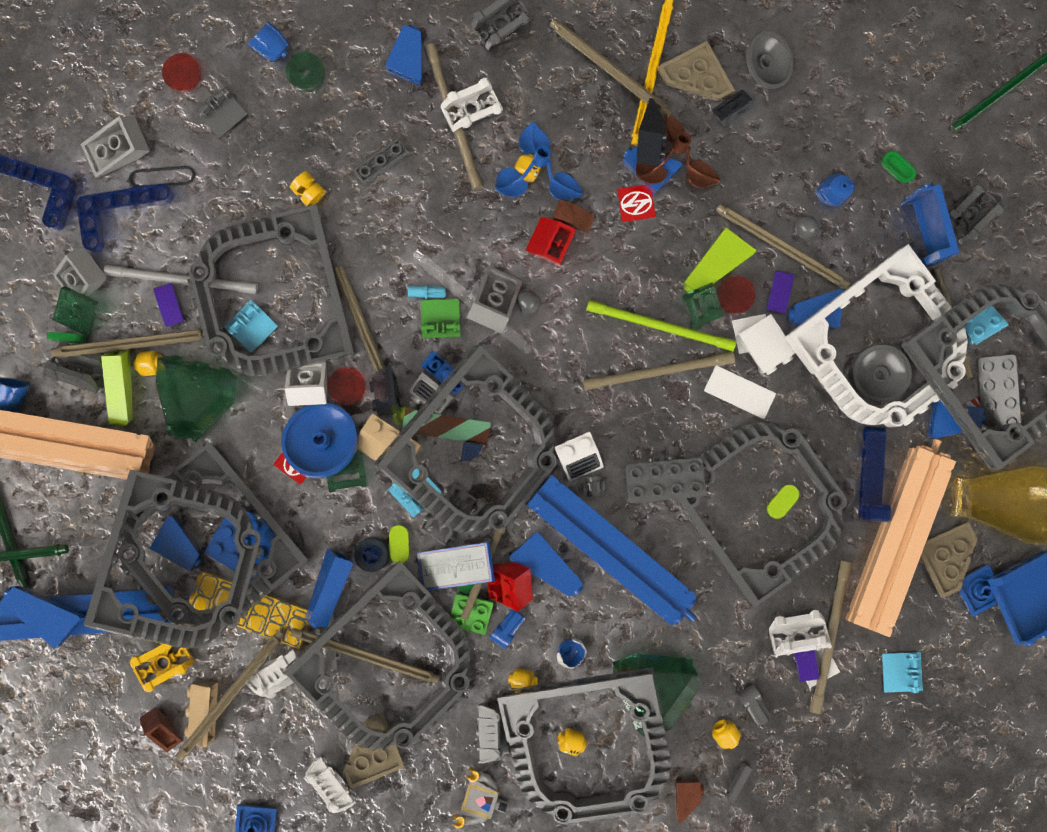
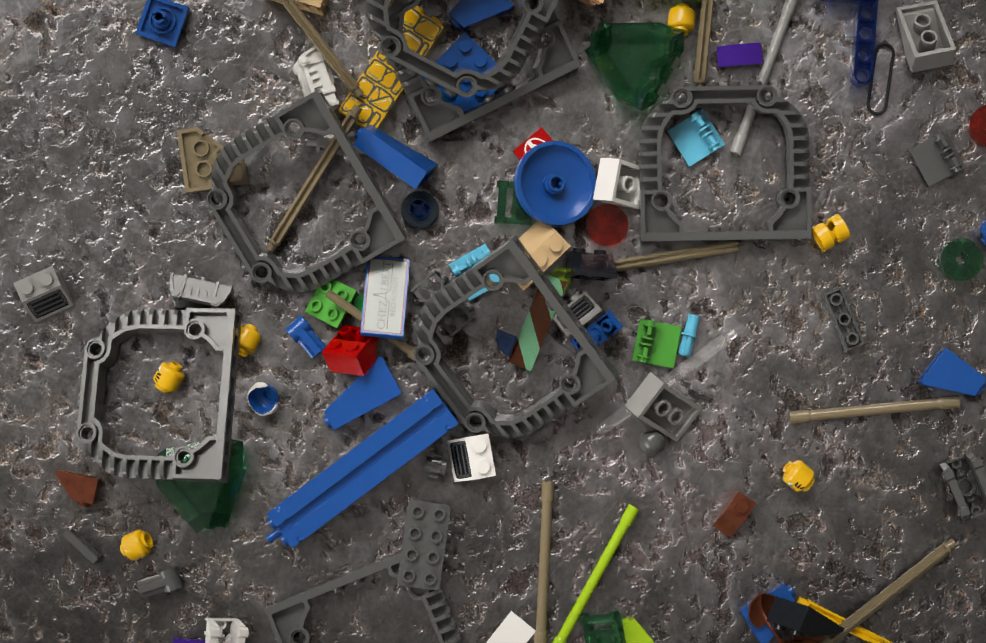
camera: 115 degrees right, 0 degrees up
white piece [304,756,356,813] -> none
lime tile [389,525,409,563] -> none
white piece [441,78,503,132] -> none
torso [451,767,508,829] -> none
blue plant [495,122,583,201] -> none
red slope [525,216,576,267] -> none
red sticker [617,185,656,222] -> none

